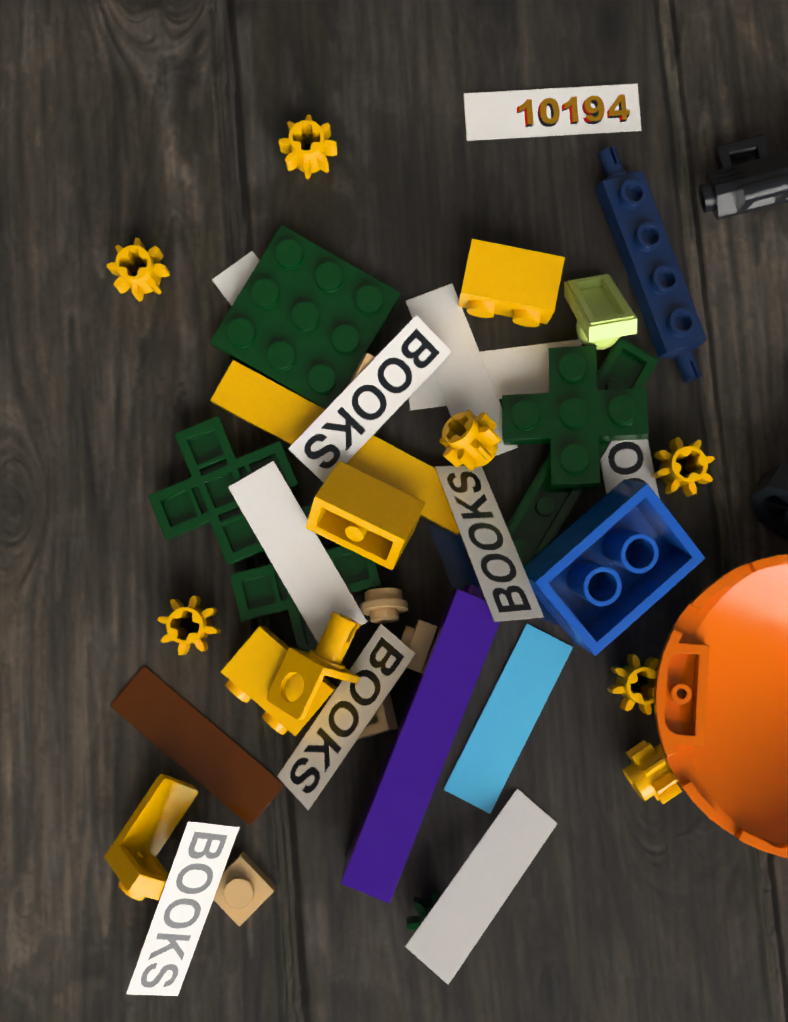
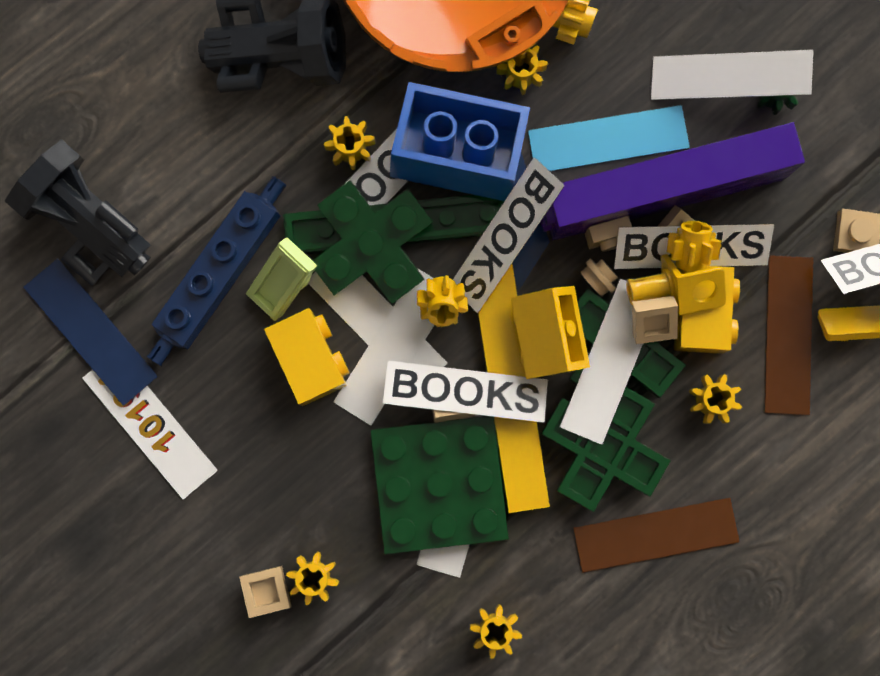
camera: 125 degrees left, 0 degrees up
none -> dark blue sticker [23,258,158,406]
none -> tan plate [239,566,291,618]
none -> reddish brown sticker [574,498,740,573]
none -> tan plate [632,296,678,344]
none -> yellow gear [666,221,721,272]

